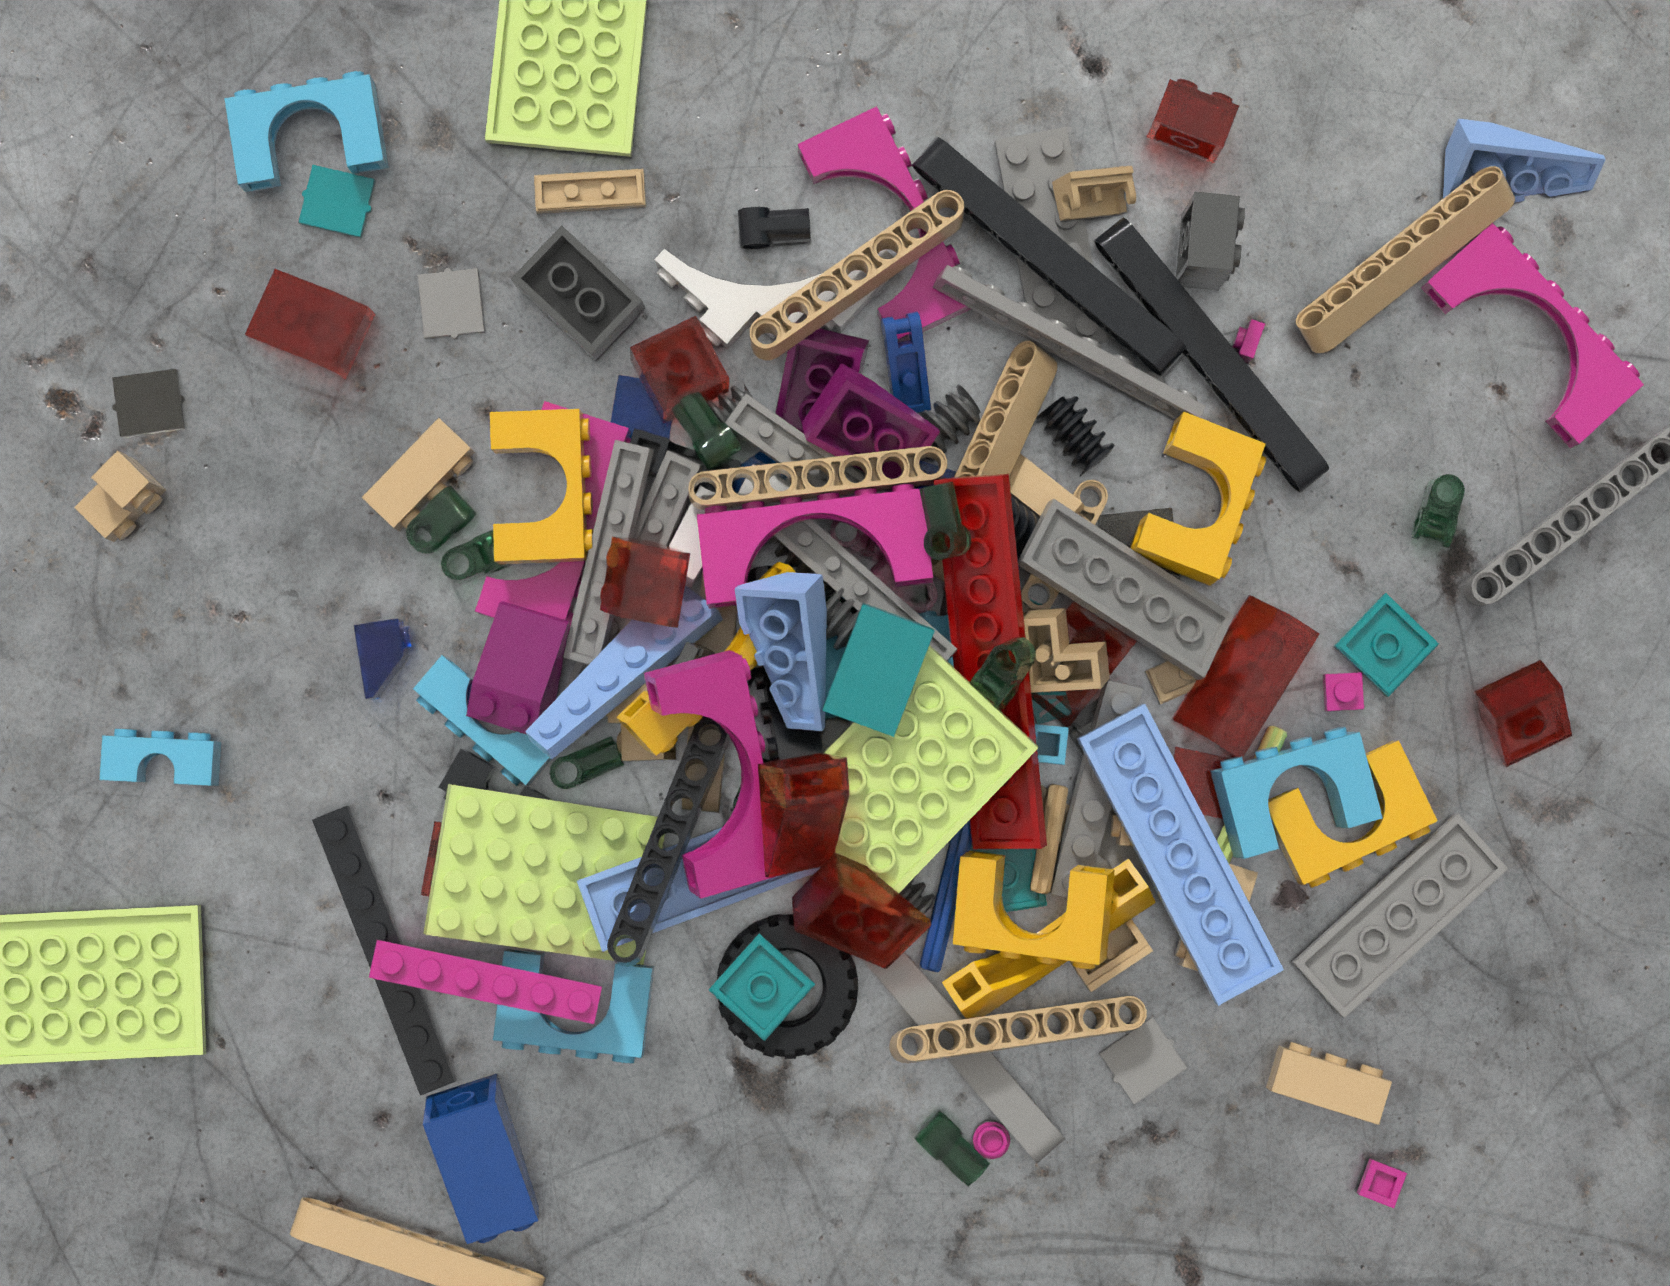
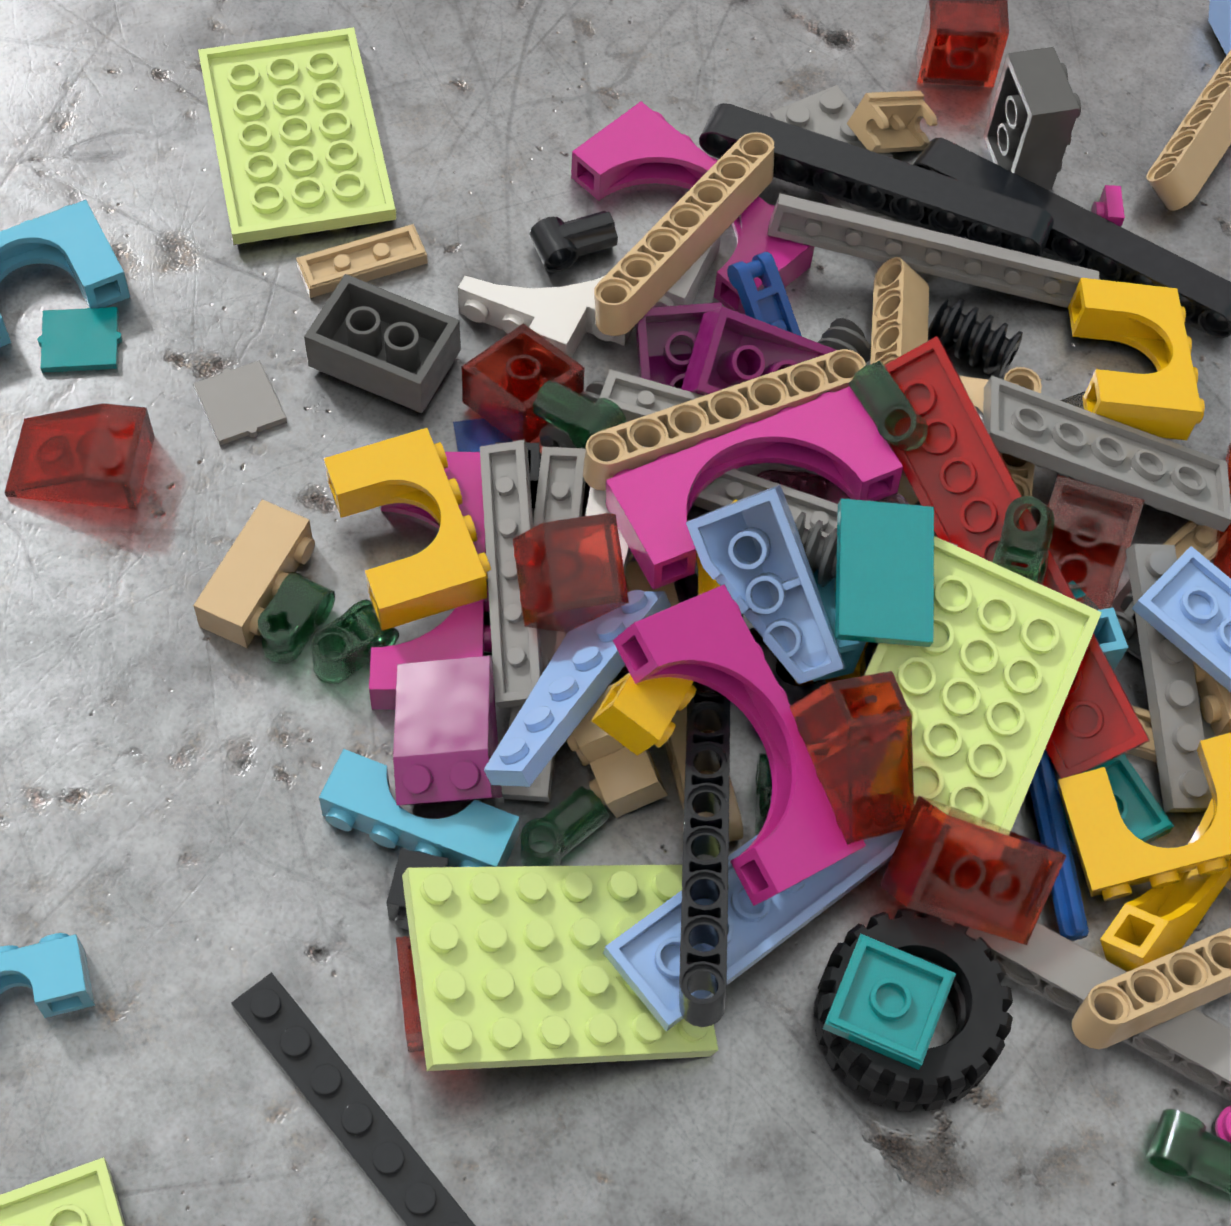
camera: 25 degrees left, 25 degrees down
clear blue slope [354,618,413,700] -> none
dark pink arch [369,940,602,1024] -> none
medium azure arch [493,949,655,1063] -> none
tan brick [1023,608,1110,693] -> none
tan axle [1030,784,1068,894] -> none

